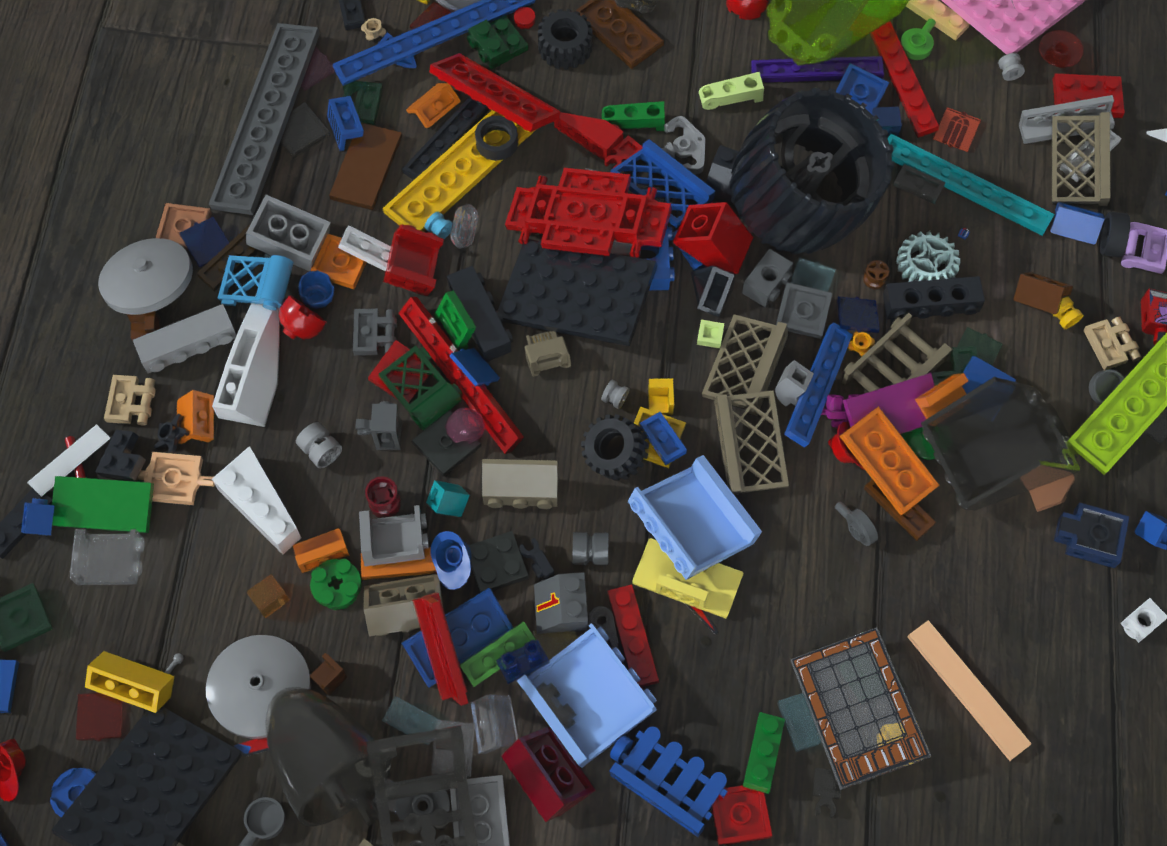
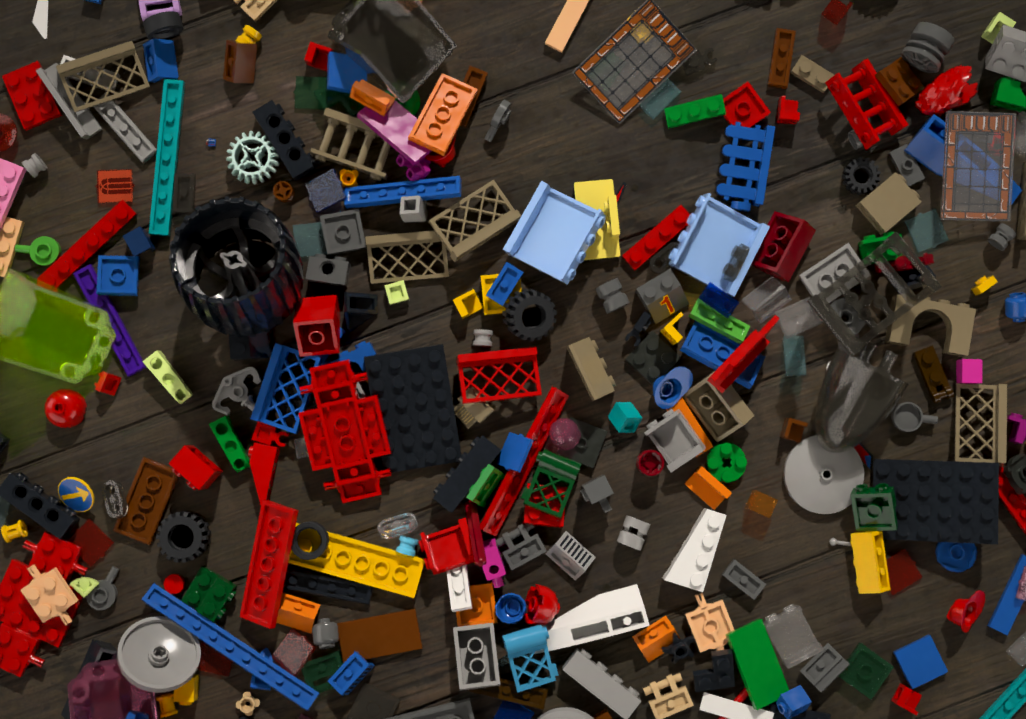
camera: 115 degrees left, 20 degrees up
none -> light grey tile [94,93,157,164]
none -> red tile [94,371,122,396]
none -> red brick [168,445,223,490]
none -> clear red piece [272,628,316,677]
none -> red panel [304,41,334,72]
none -> dark grey head [312,618,339,649]
none -> red fence [456,347,542,404]
none -> dark red axle [465,500,487,567]
none -> dark pink torso [482,537,506,588]
none -> light grey panel [546,531,596,580]
none -> yellow panel [660,312,684,345]
none -> dark grey plate [721,559,766,600]
none -> dark grey plate [800,643,850,693]
none -> dark green plate [850,483,898,531]

